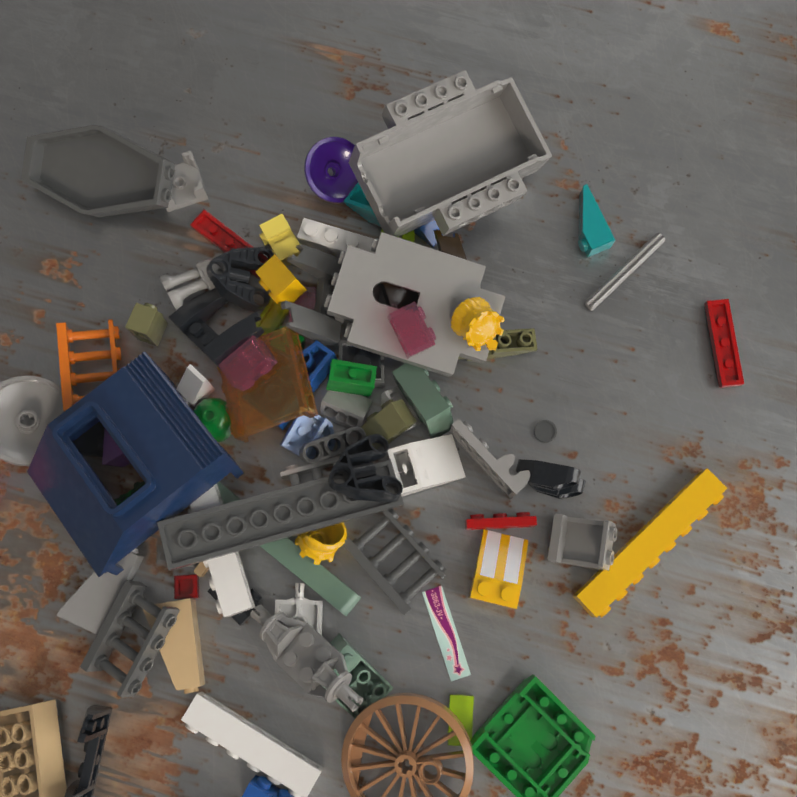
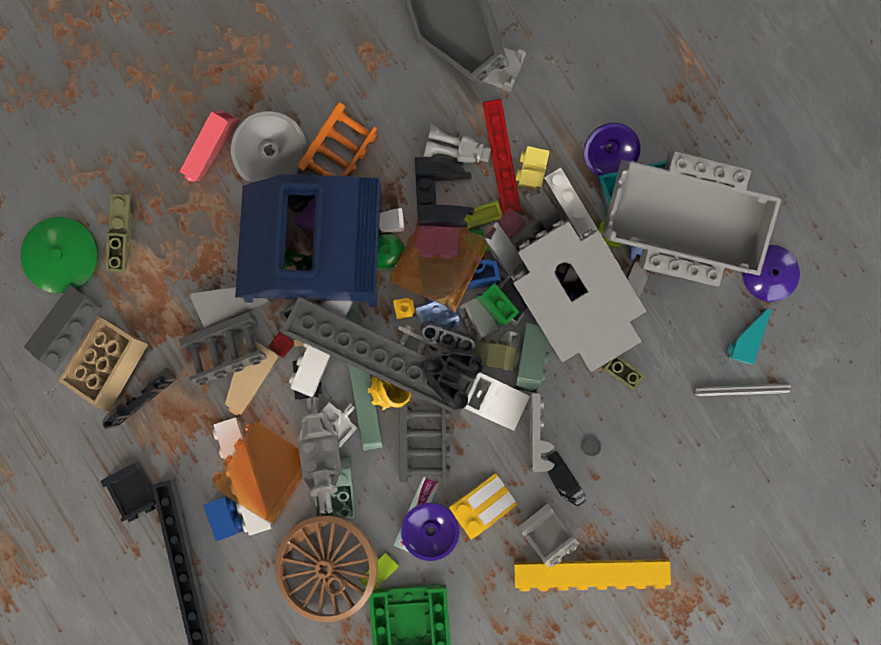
camera: 35 degrees right, 10 degrees up
olive brick [125,303,168,347] -> none
black connector [206,247,274,312] -> none
yellow brick [256,254,307,304] -> none
clear pink brick [387,302,436,359] -> none
yellow hair [451,297,505,351] -> none
red plate [465,512,537,530] -> none
red plate [704,299,744,388] -> none
none -> clear orange panel [211,420,303,524]
none -> yellow window [393,297,416,320]
none -> dark purple dish [401,503,459,561]
none -> dark purple dish [742,245,800,302]

